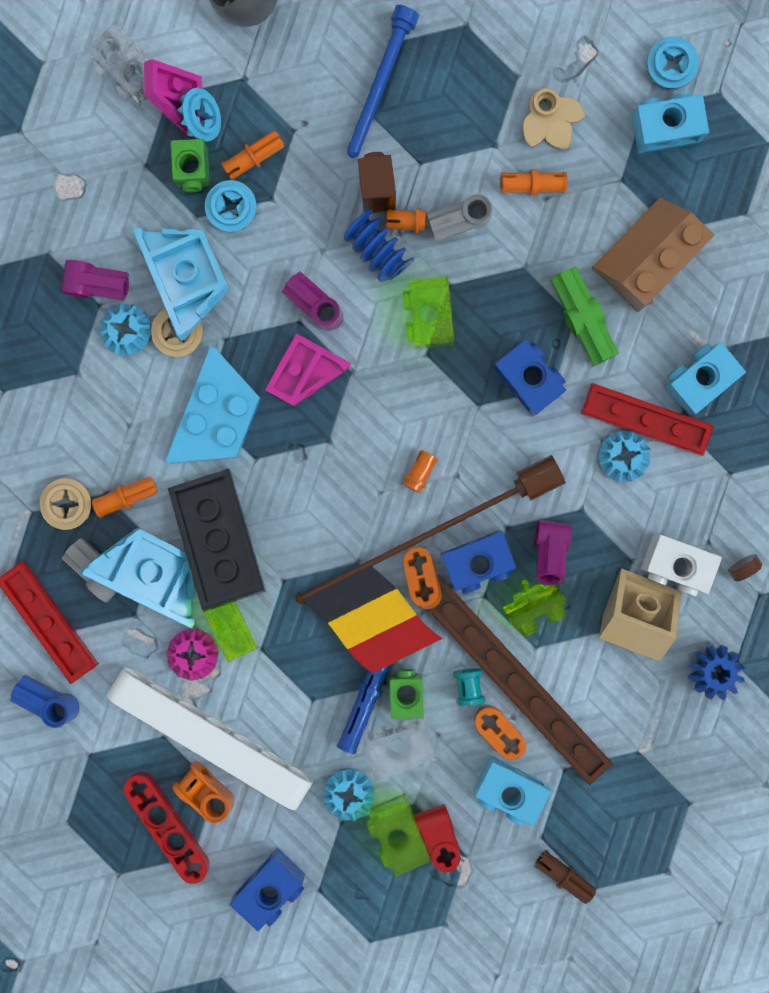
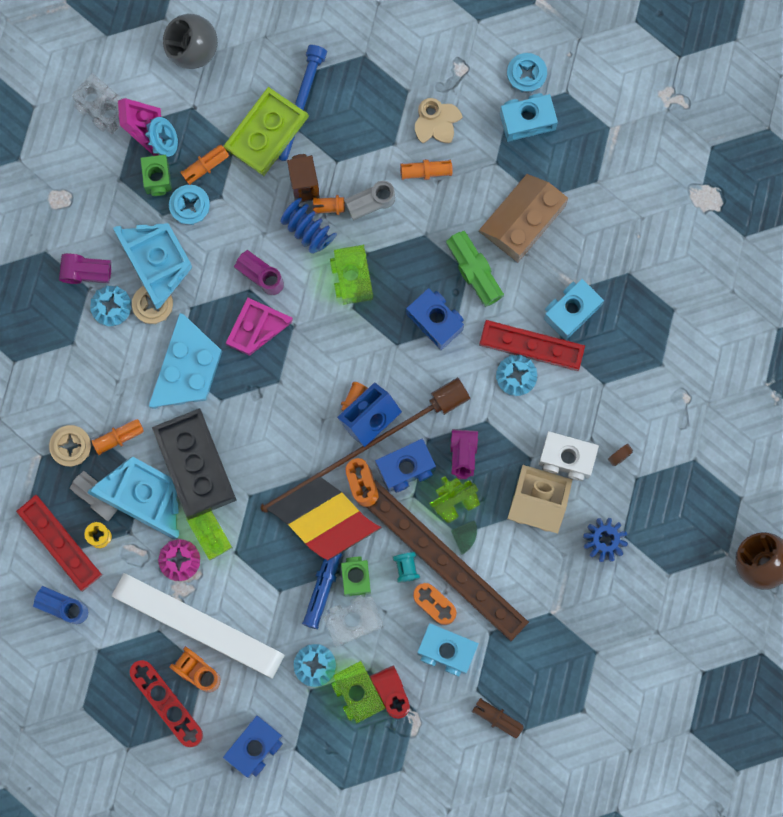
camera: 10 degrees left, 10 degrees down
none -> yellow bush [84,522,112,549]
none -> lime tile [223,87,309,176]
none -> blue brick [337,382,402,447]
none -> clear green tile [451,520,477,555]

